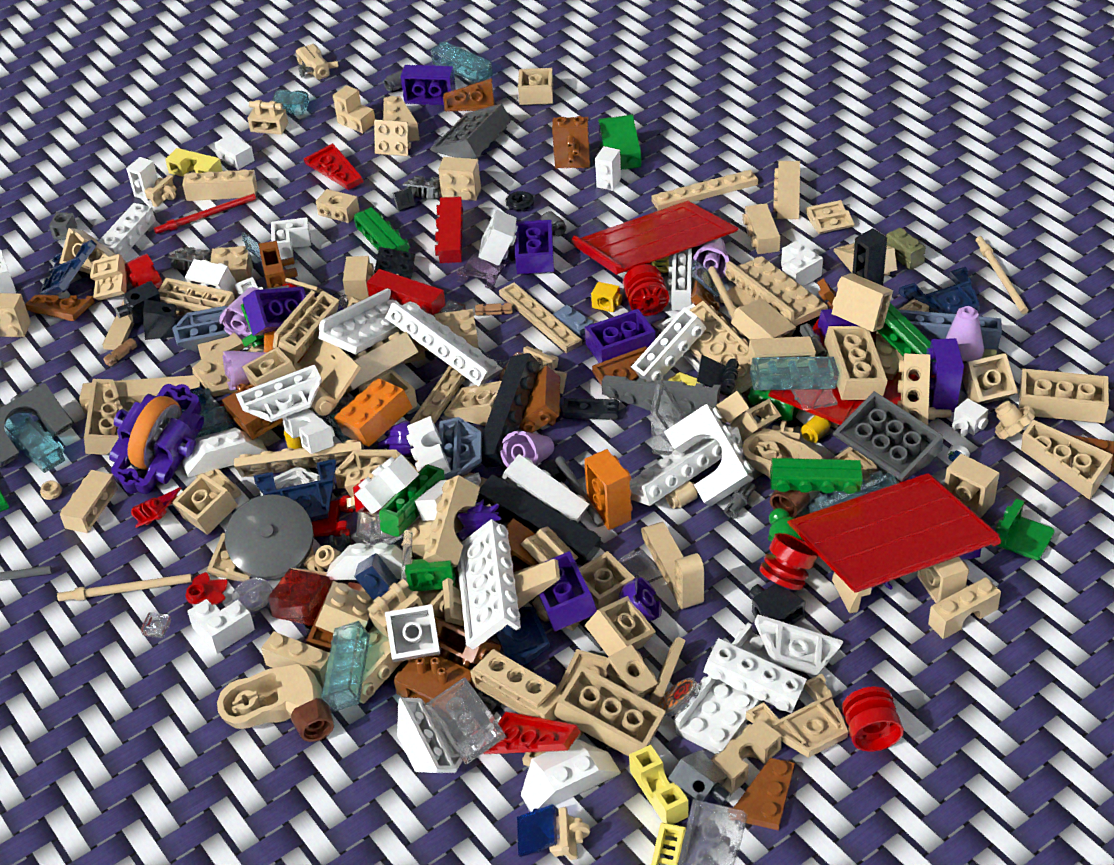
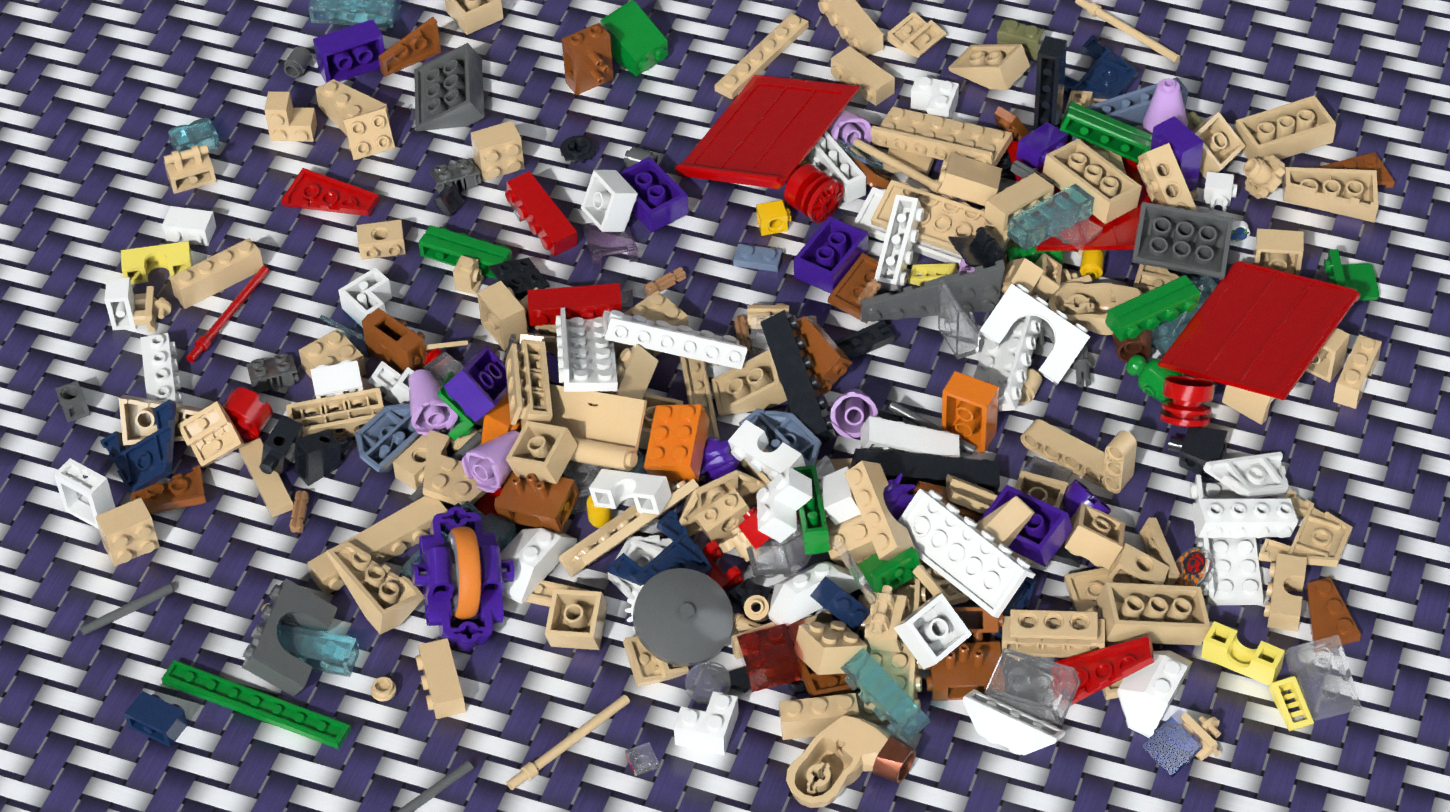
camera: 35 degrees left, 5 degrees up
red hinge [131,487,182,528] -> none
red plate [185,572,228,605] -> none
white wedge [236,365,322,422] -> none
tan piece [296,44,339,80] -> none
tan tile [499,282,582,353] -> none
white brick [595,146,621,191] -> none
torso [668,750,732,806] -> none
brick [832,273,893,332] -> none
red wheel [842,686,904,752] -> none
none -> tan brick [453,255,485,295]
none -> medium nougat axle [856,279,881,305]

